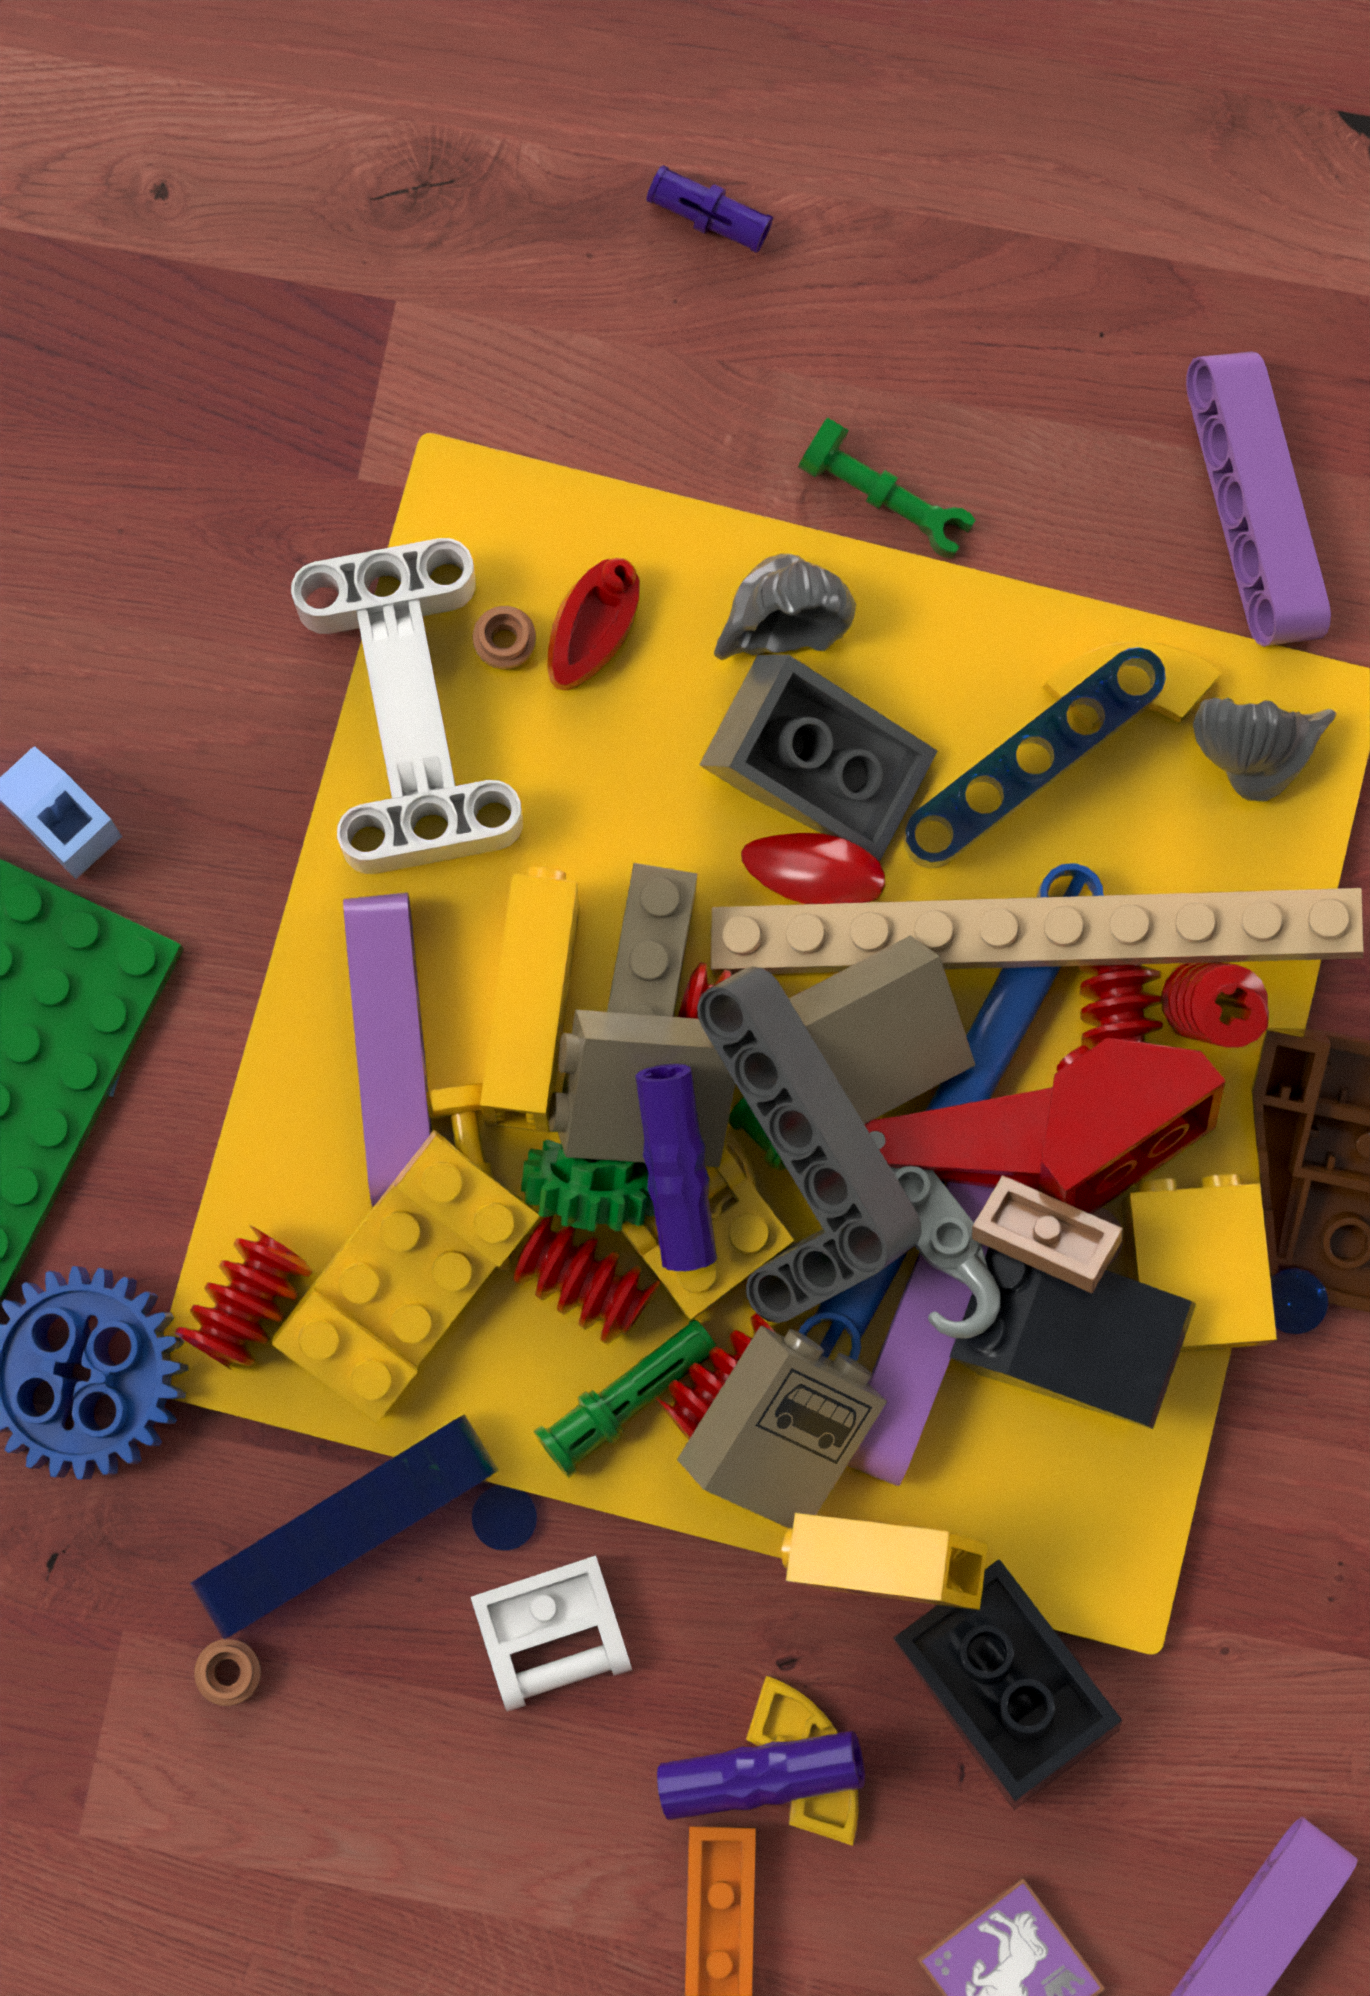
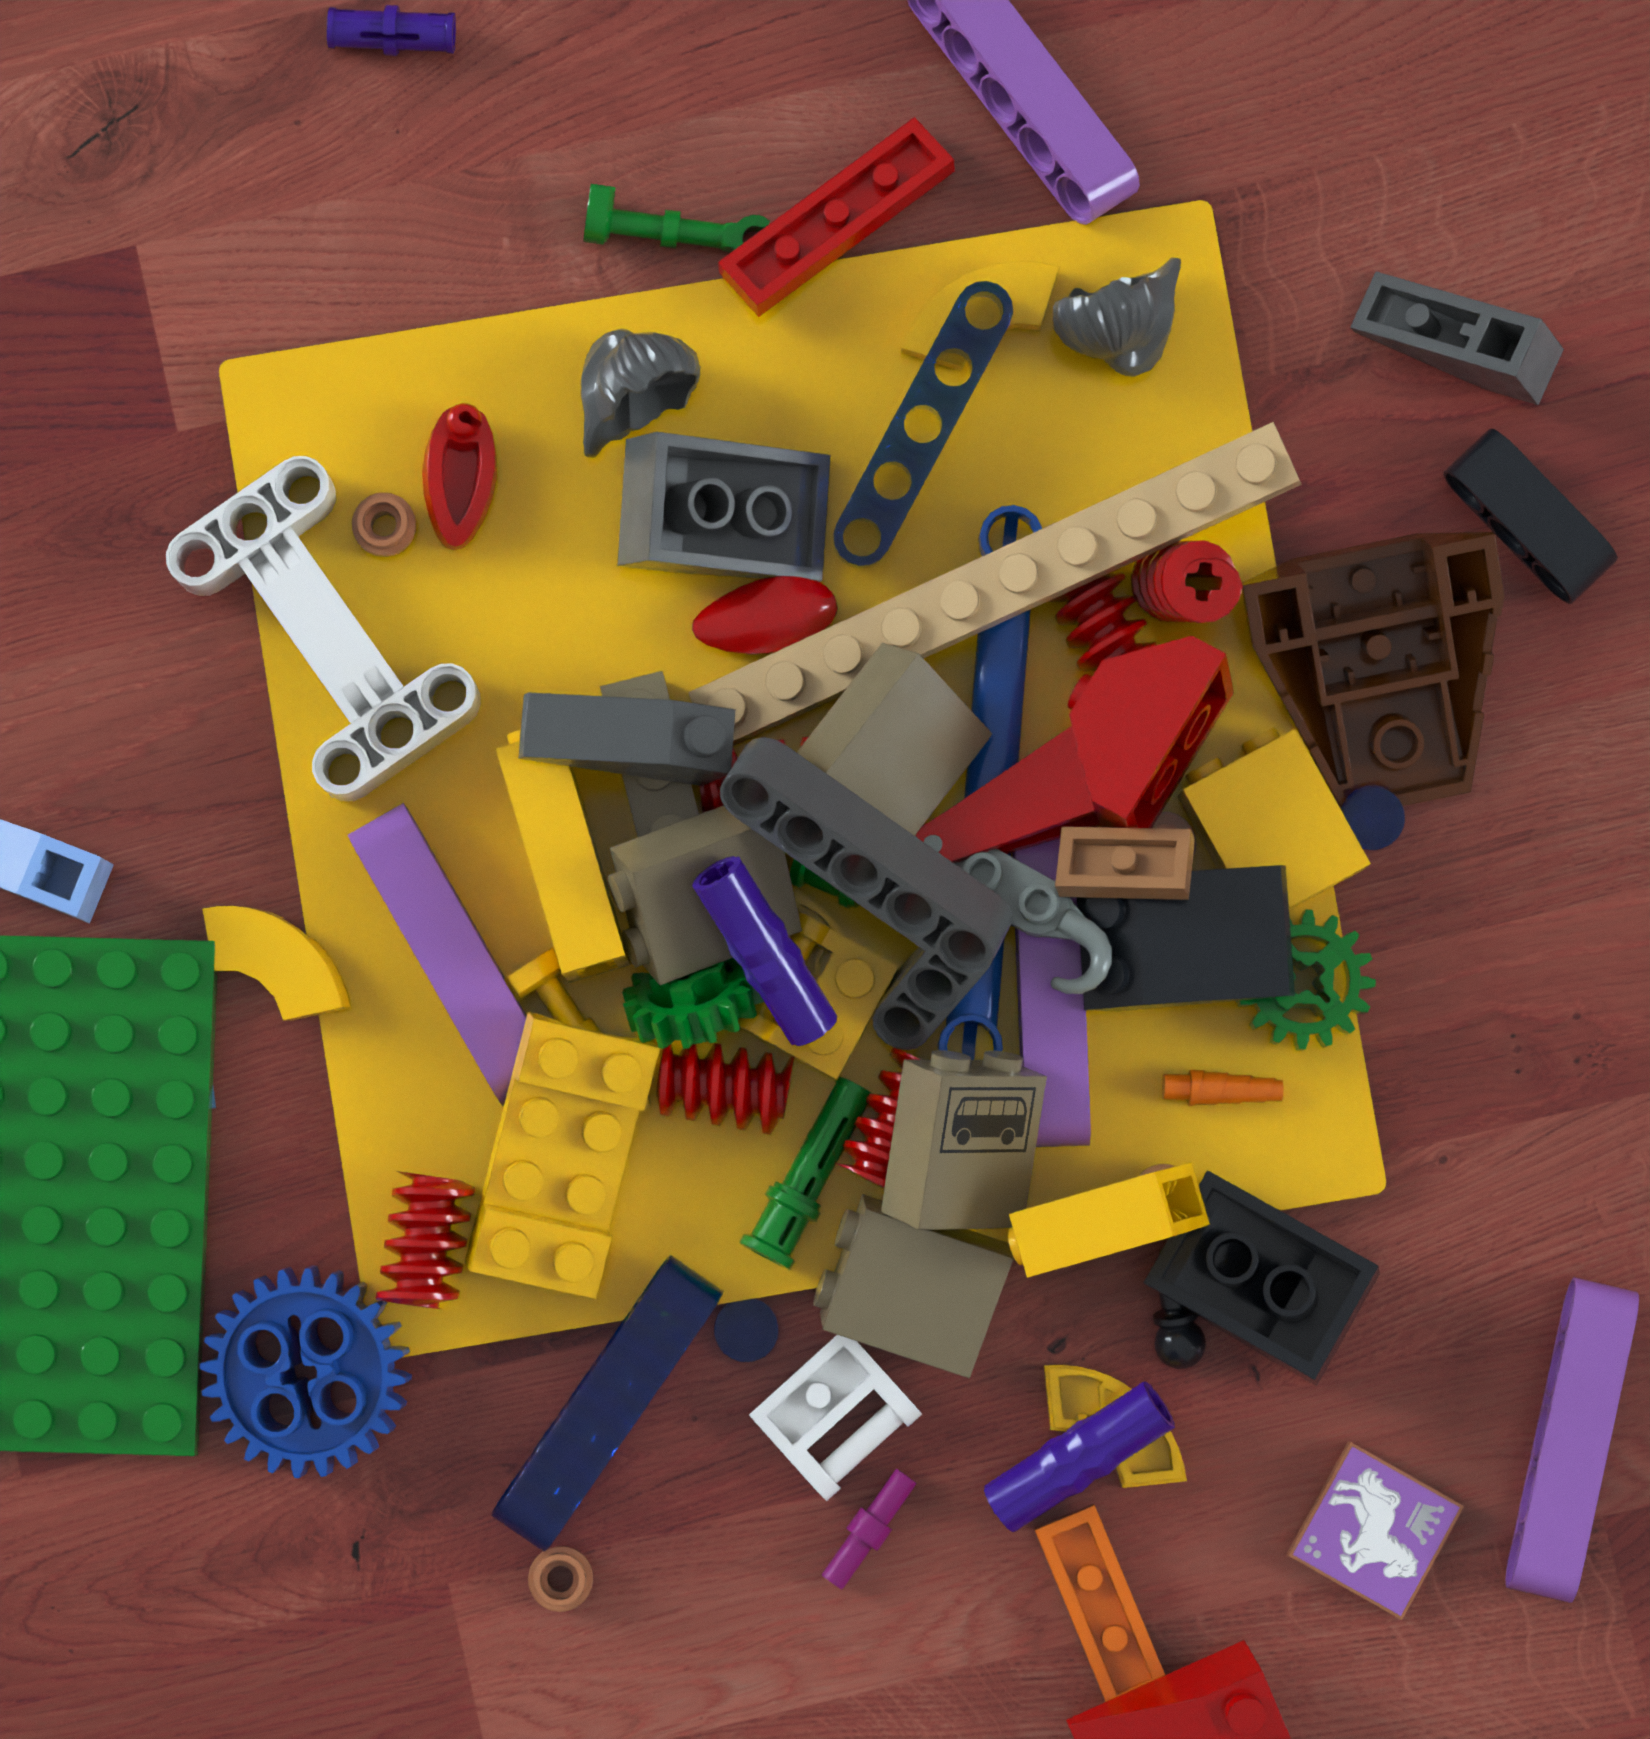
camera: 20 degrees left, 5 degrees up
none -> yellow tile [202,906,351,1021]
none -> dark grey slope [518,692,736,786]
none -> red plate [718,117,955,317]
none -> dark tan brick [813,1194,1014,1379]
none -> magenta bar [821,1468,917,1590]
none -> black bar [1153,1248,1206,1369]
none -> orange animal [1162,1070,1283,1106]
none -> green gear [1236,909,1376,1051]

